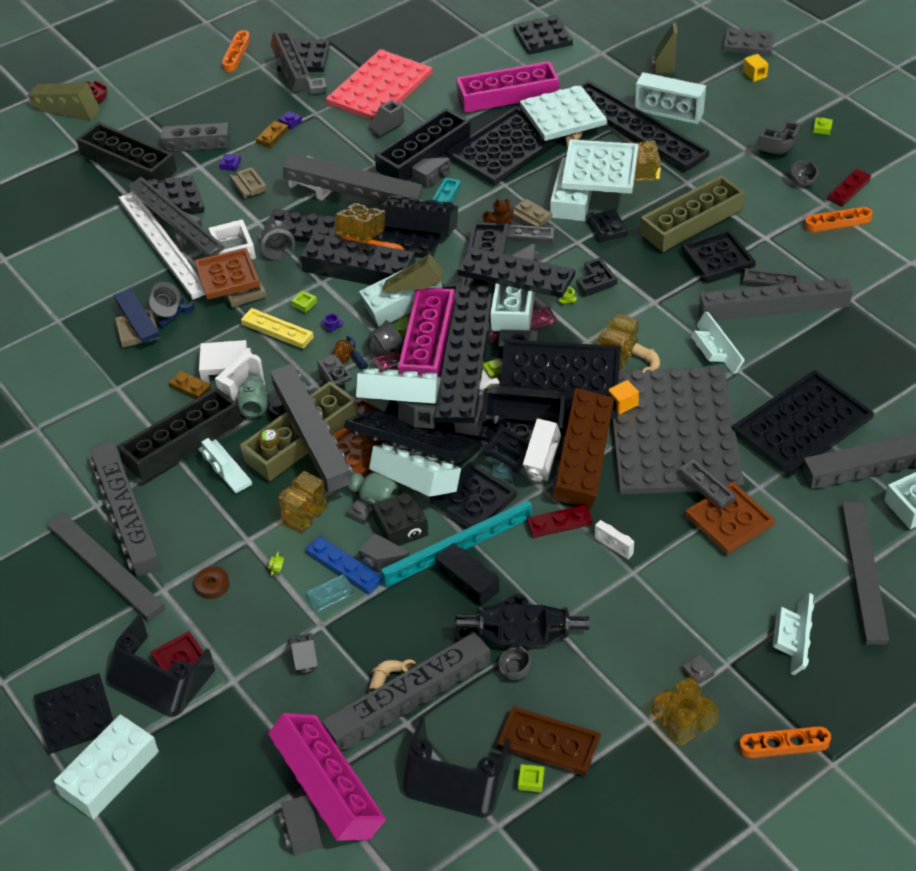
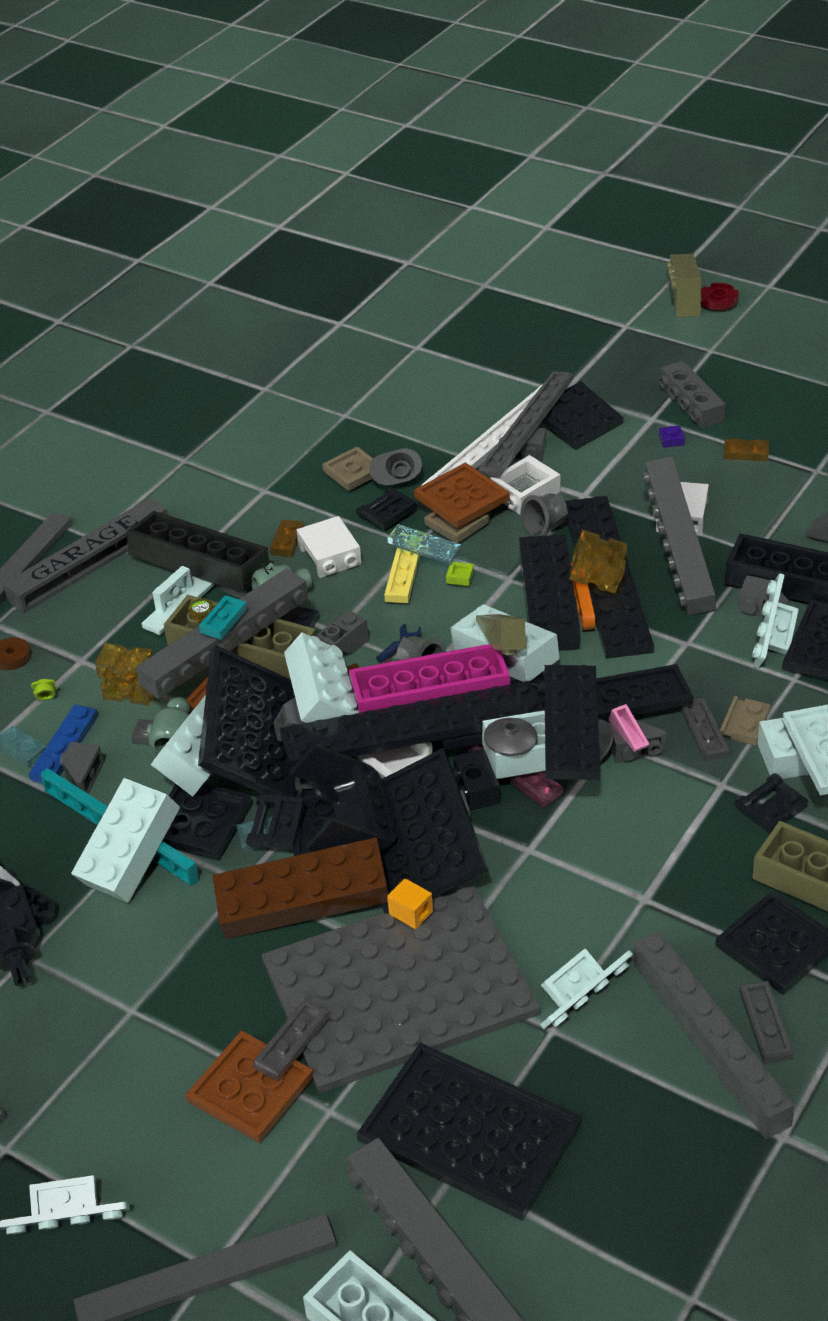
camera: 70 degrees right, 5 degrees down
pearl dark grey brick [76,122,177,180] -> none
dark blue tile [114,288,160,343] -> none
dark blue piece [157,298,194,329] -> none
white panel [215,351,265,403] -> none
dark tan plate [230,167,267,199] -> none
dark purple plate [279,111,302,130] -> none
dark purple plate [321,313,343,332] -> none
clear orange wheel [331,340,354,364] -> none
pearl dark grey brick [373,491,429,546] -> none
black brick [380,195,458,235] -> none
teal tile [432,178,461,204] -> none
black brick [435,543,499,606] -> none
reddish brown hips [482,198,514,225] -> none
white window [523,419,562,482] -> none
dark red plate [527,504,593,539] -> none
lime plate [559,287,577,304] -> none
black plate [576,257,618,295] -> none
white plate [595,520,634,559] -> none
clear yellow brick [599,313,639,371] -> none
tan piece [632,343,661,373] -> none
none -> light aqua brick [71,778,180,903]
none -> teal plate [199,595,247,640]
none -> black plate [356,487,417,530]
none -> clear light blue plate [388,524,461,565]
none -> flat silver dish [484,718,537,756]
none -> bright pink piece [608,704,649,752]
none -> light aqua bracket [752,573,799,668]

